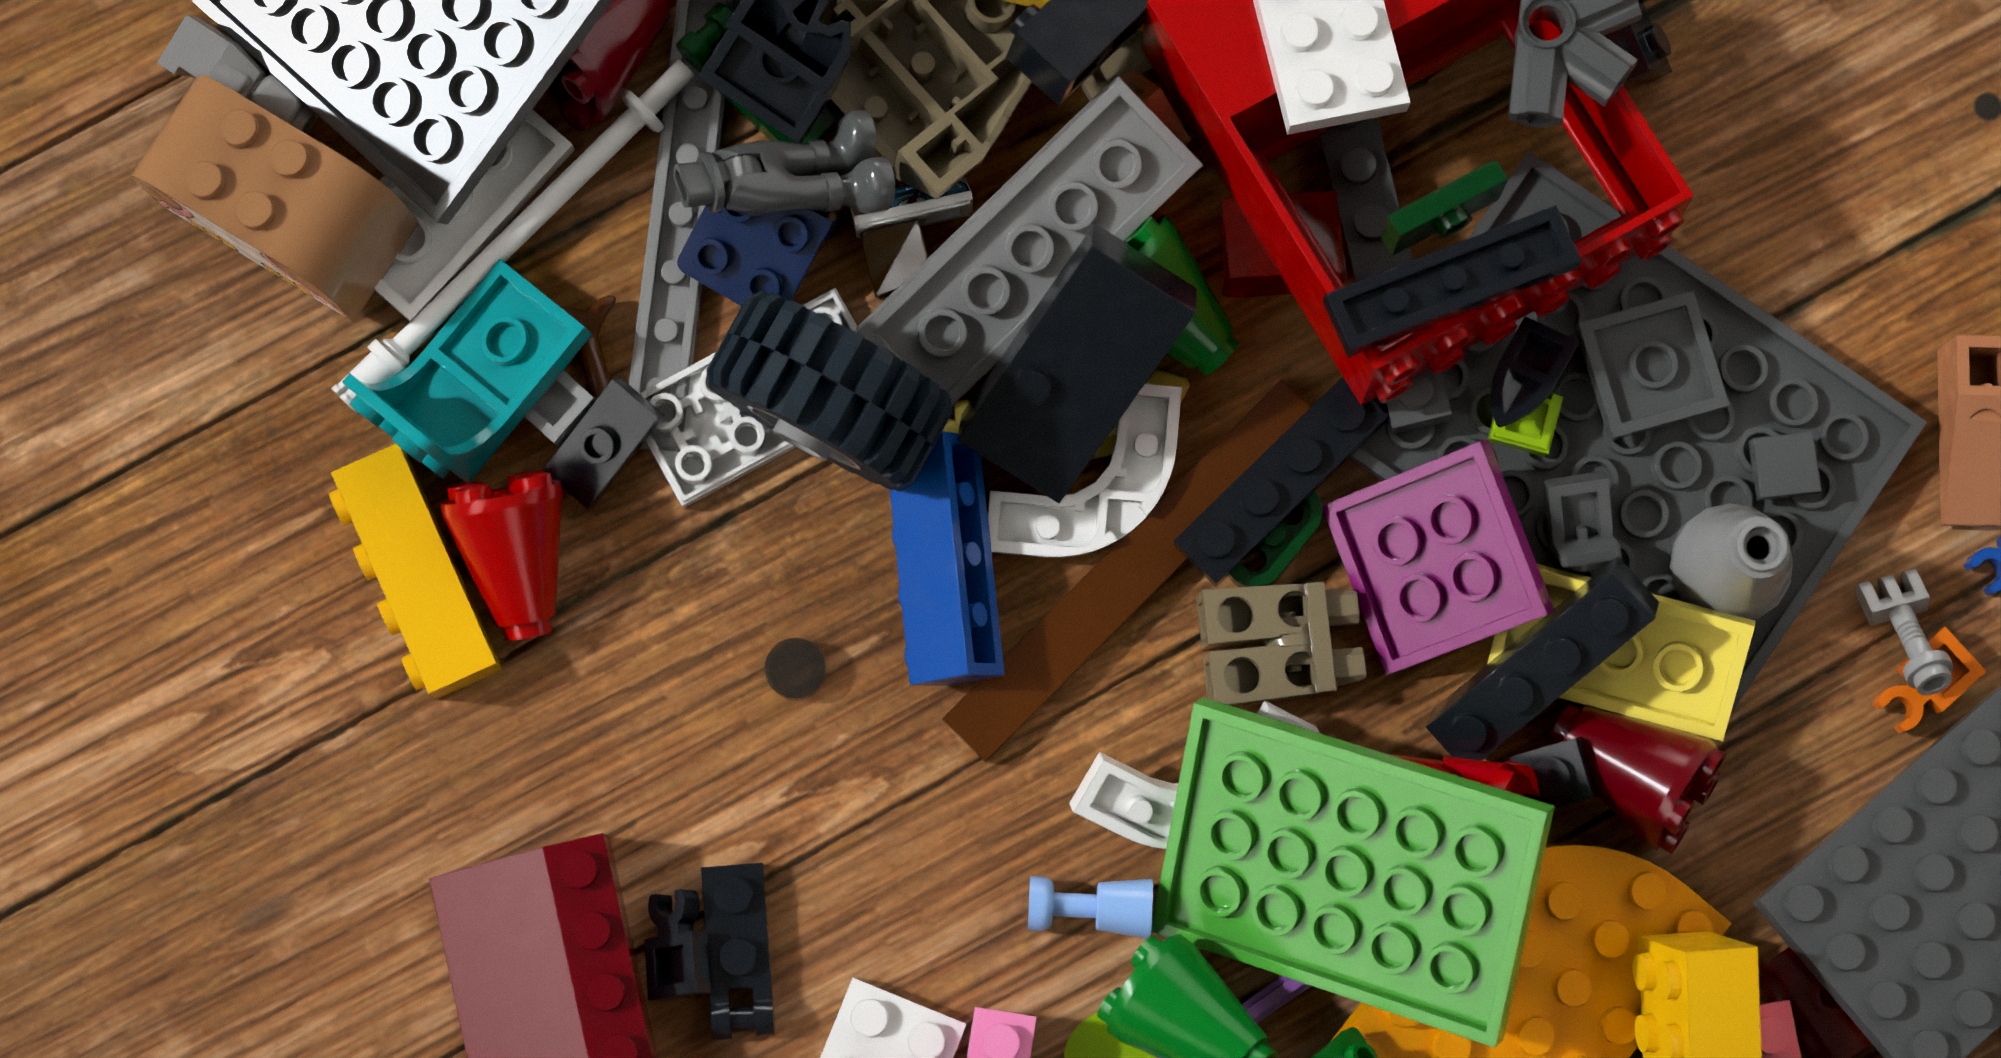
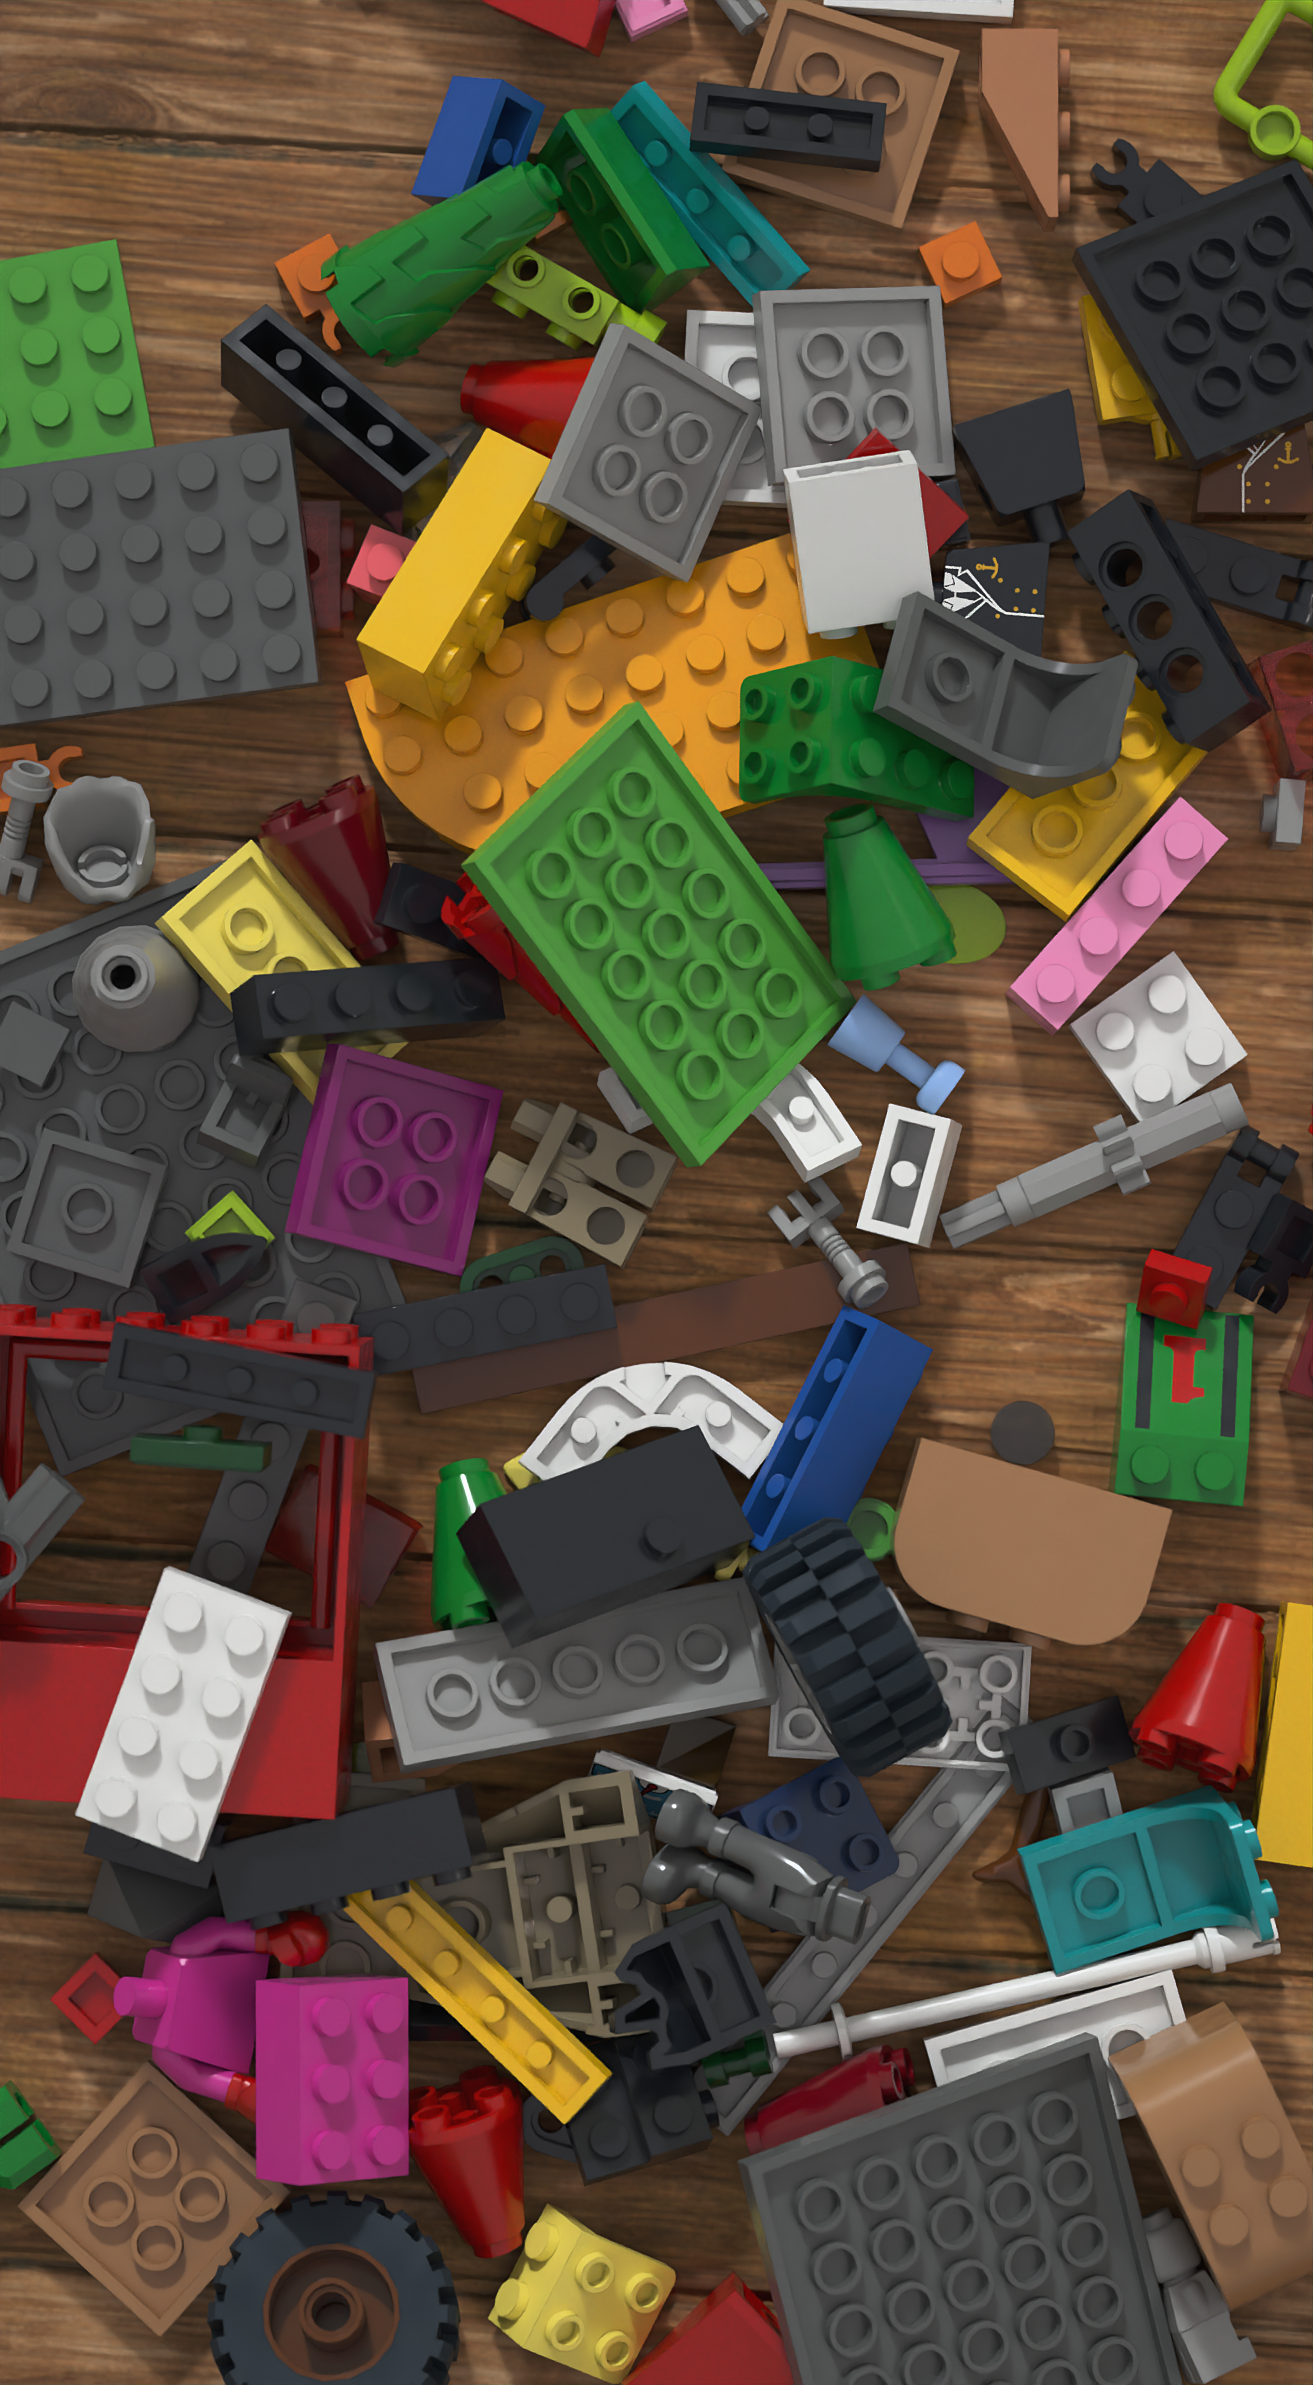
camera: 140 degrees left, 5 degrees up
none -> light grey hair [43,775,156,905]
none -> light grey hinge [766,1176,889,1309]
none -> bright green tile [846,1498,896,1562]
none -> white brick [856,1103,962,1248]
none -> medium nougat brick [890,1438,1173,1651]
none -> light grey piece [939,1083,1249,1250]
none -> green slope [1108,1303,1254,1506]
none -> red plate [1136,1249,1213,1330]

